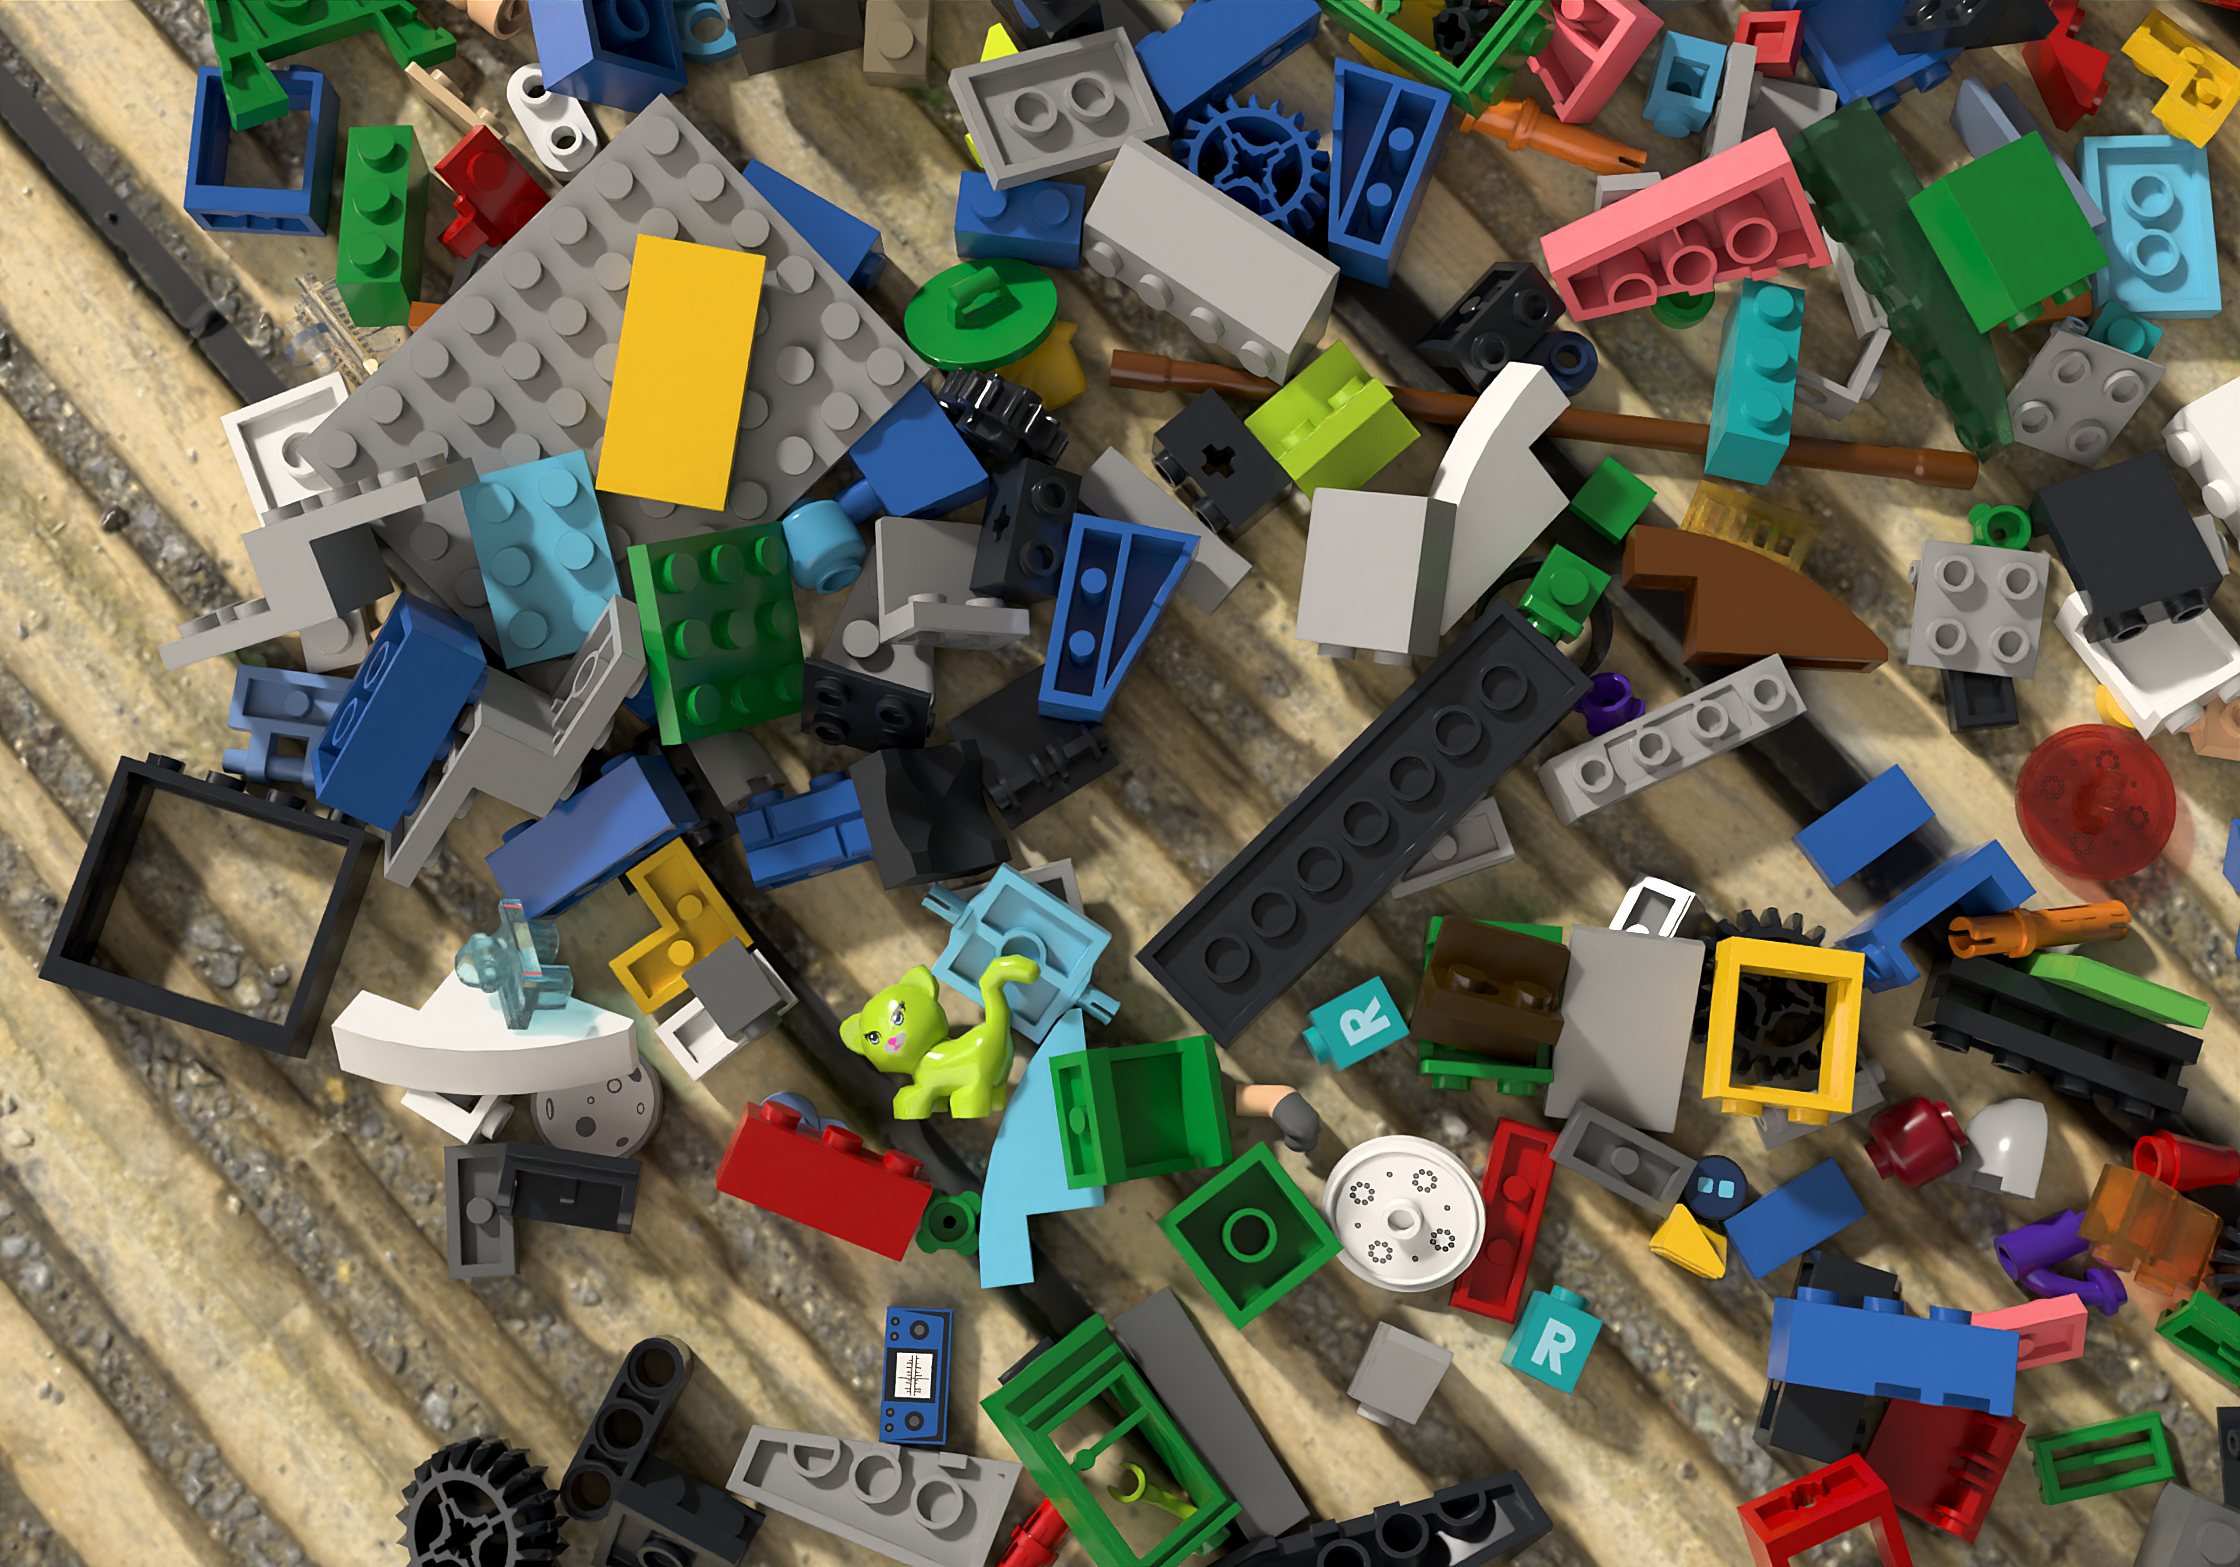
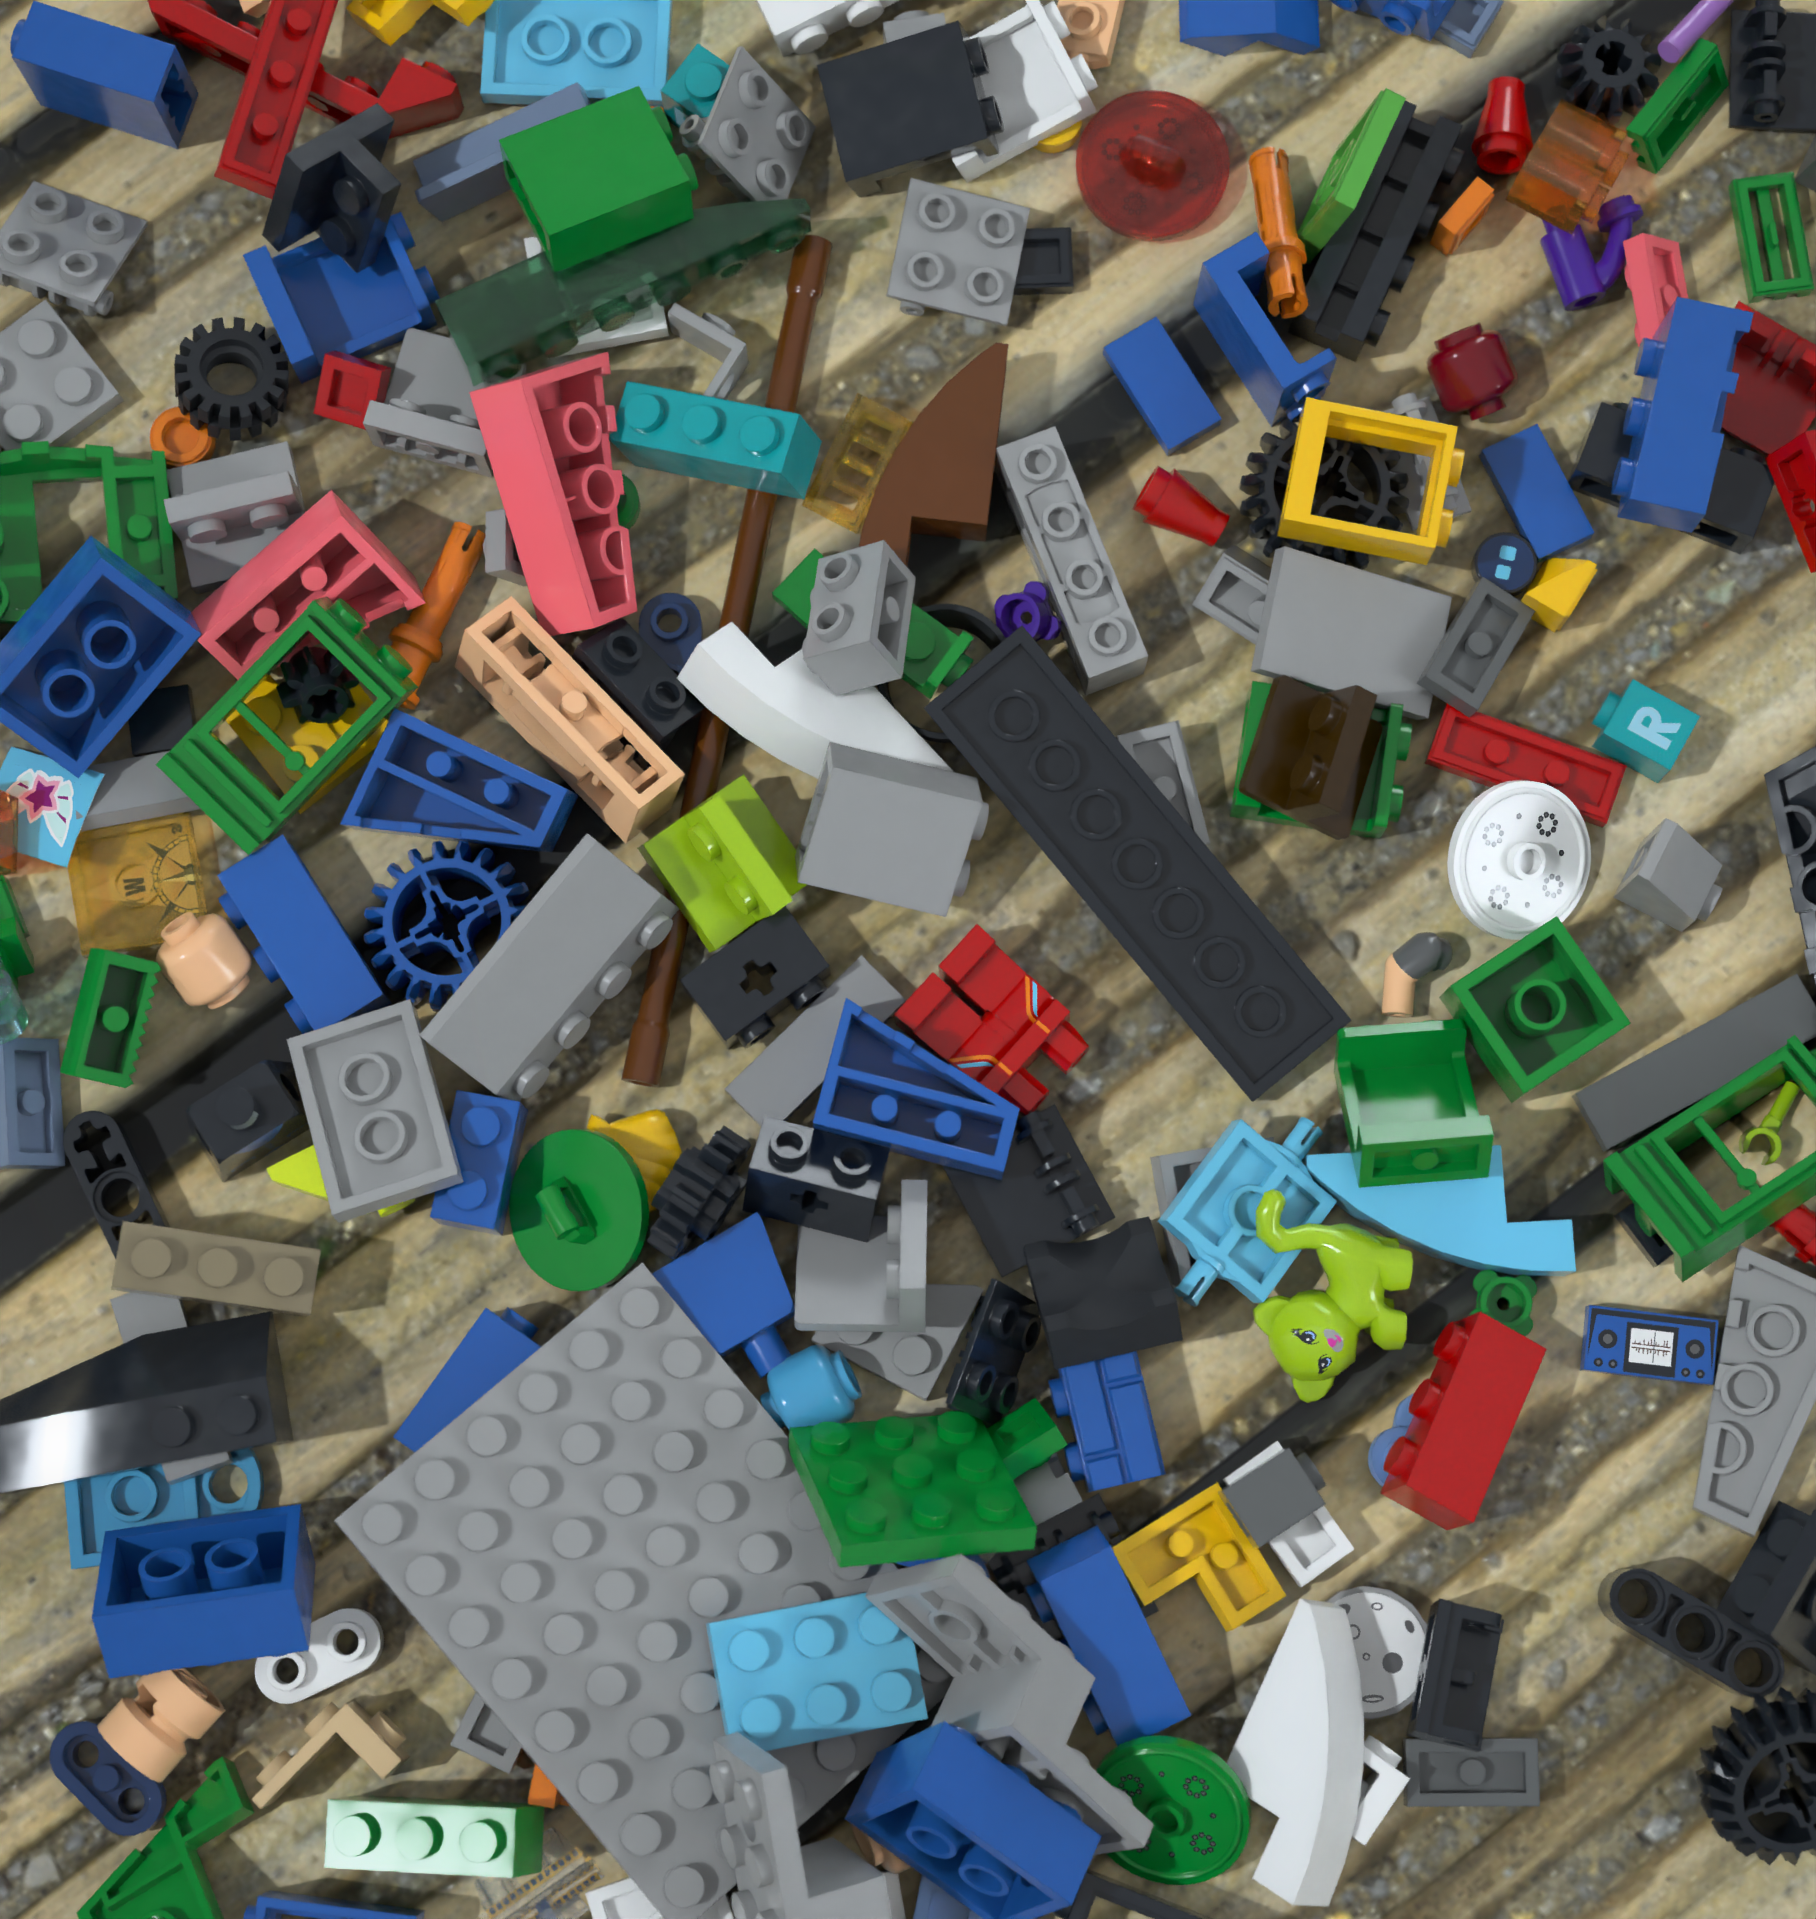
camera: 80 degrees left, 0 degrees up
red hinge [434,125,552,259] -> none
clear light blue hips [454,898,573,1030] -> none
yellow tile [595,233,768,513] -> none
teal brick [1302,976,1410,1074] -> none
dark azure brick [1641,31,1727,138] -> none
light grey brick [1950,1098,2048,1199] -> none
green plate [1967,503,2031,552] -> none
none -> light nougat brick [455,596,685,843]
none -> light grey brick [802,540,916,696]
none -> red hips [894,924,1089,1117]
none -> green plate [987,1398,1068,1480]
none -> green shield [1095,1736,1252,1885]
none -> red cone [1133,466,1230,548]
none -> orange tile [1430,176,1494,256]

